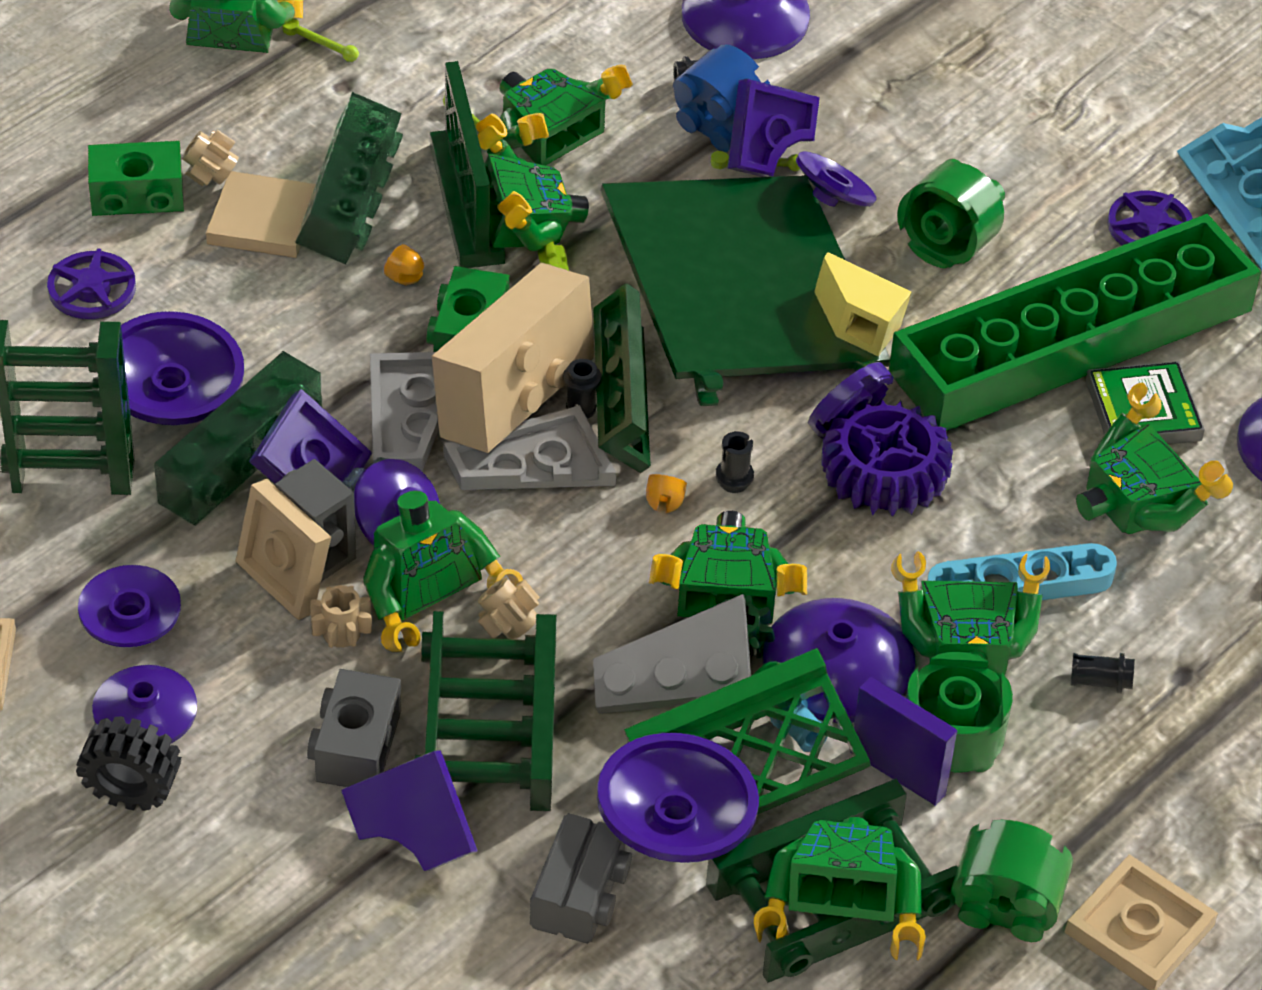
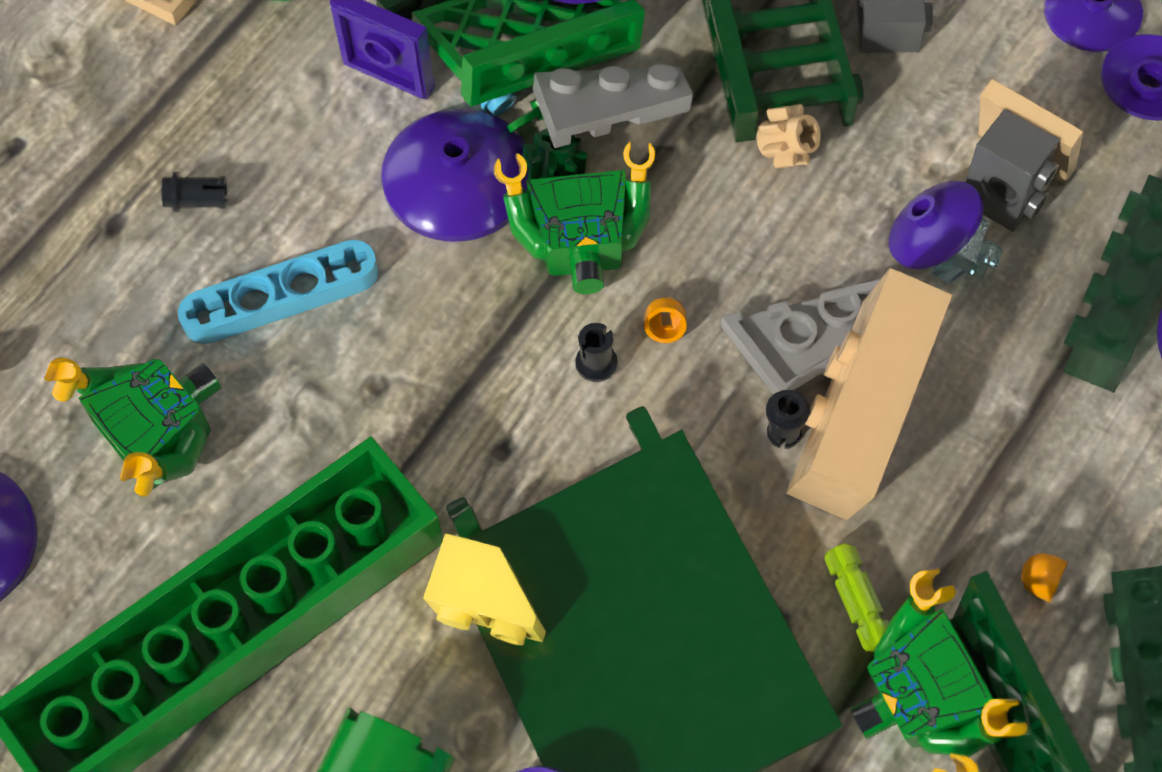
camera: 175 degrees right, 15 degrees up
dark purple tile [249,389,373,489] -> none
tan gear [310,585,372,648] -> none
torso [363,491,523,652] -> none
light grey wing [370,352,439,471] -> none
green brick [426,266,510,352] -> none
dark green fence [593,283,651,474] -> none
dark purple tile [808,362,894,439] -> none
dark purple gear [821,398,953,517] -> none
torso [891,551,1050,677] -> none
green brick [906,652,1013,773] -> none
tile [1086,361,1205,444] -> none

